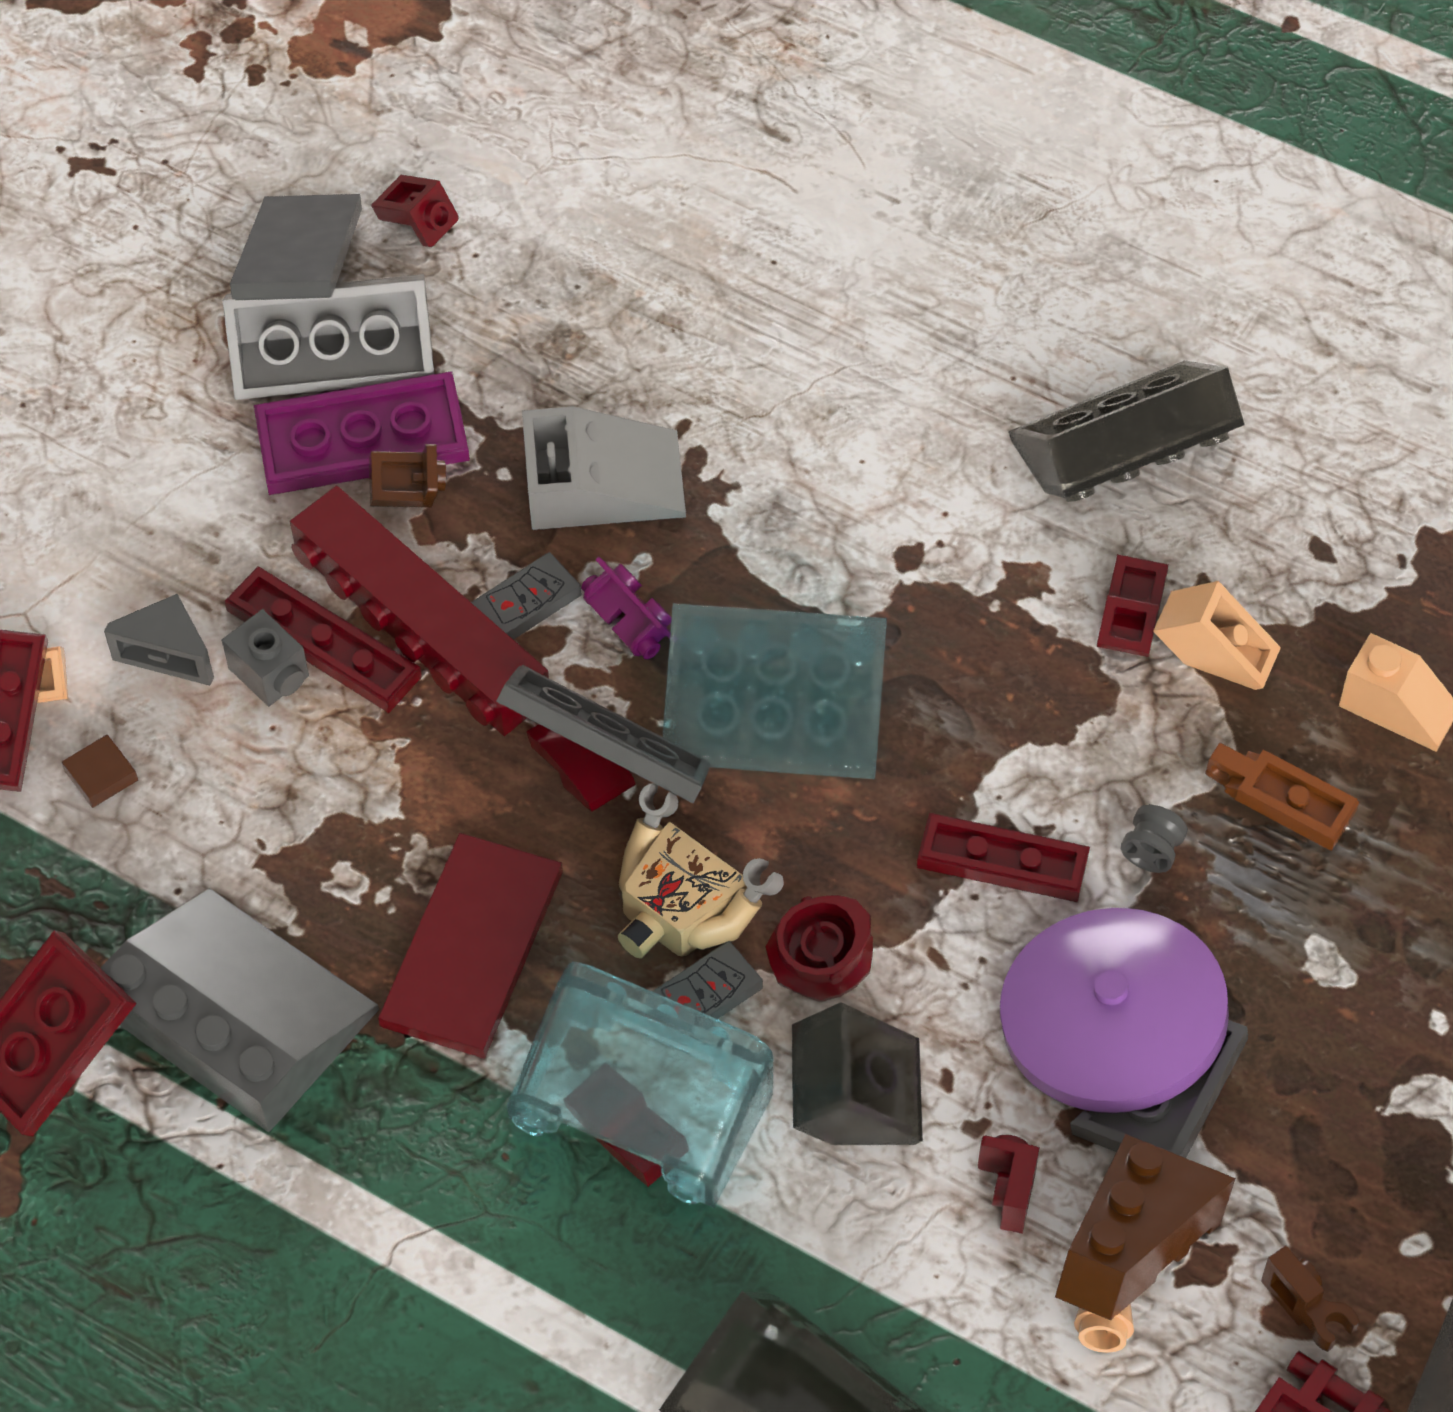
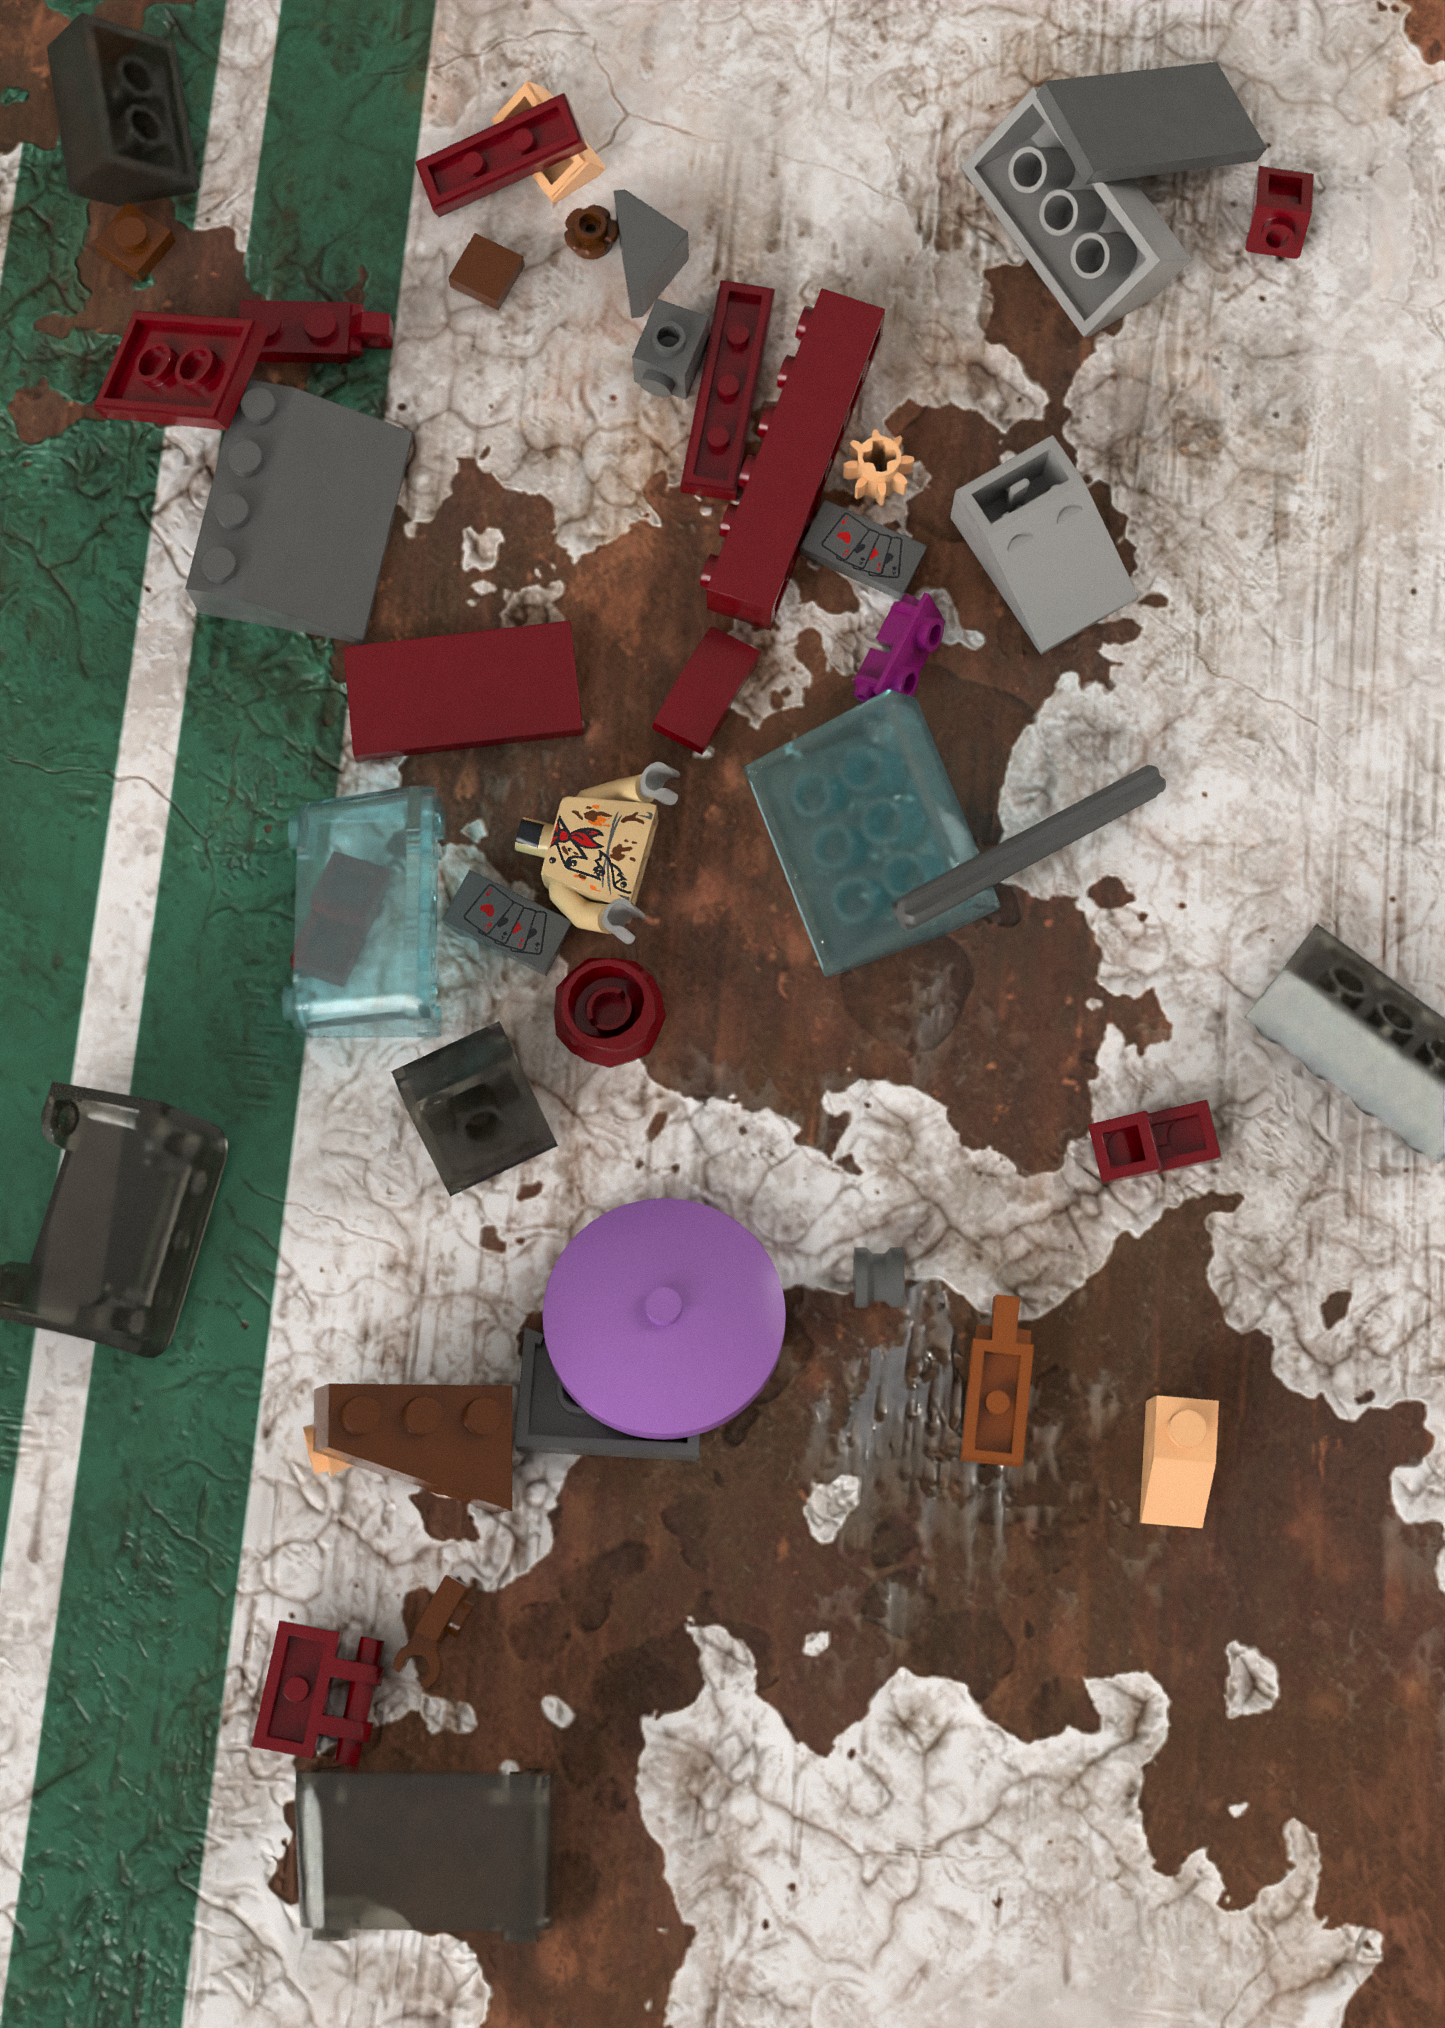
camera: 65 degrees right, 20 degrees up
magenta tile [253,371,470,495] -> none
reddish brown bracket [369,444,446,508] -> none
dark grey tile [496,665,711,803] -> none
dark red tile [917,812,1090,903] -> none
dark red bracket [978,1135,1040,1234] -> none
light nougat slope [1153,581,1281,690] -> none
none -> dark red hinge [238,300,394,364]
none -> reddish brown plate [564,205,619,260]
none -> light nougat gear [843,429,914,506]
none -> dark grey axle [892,765,1166,930]

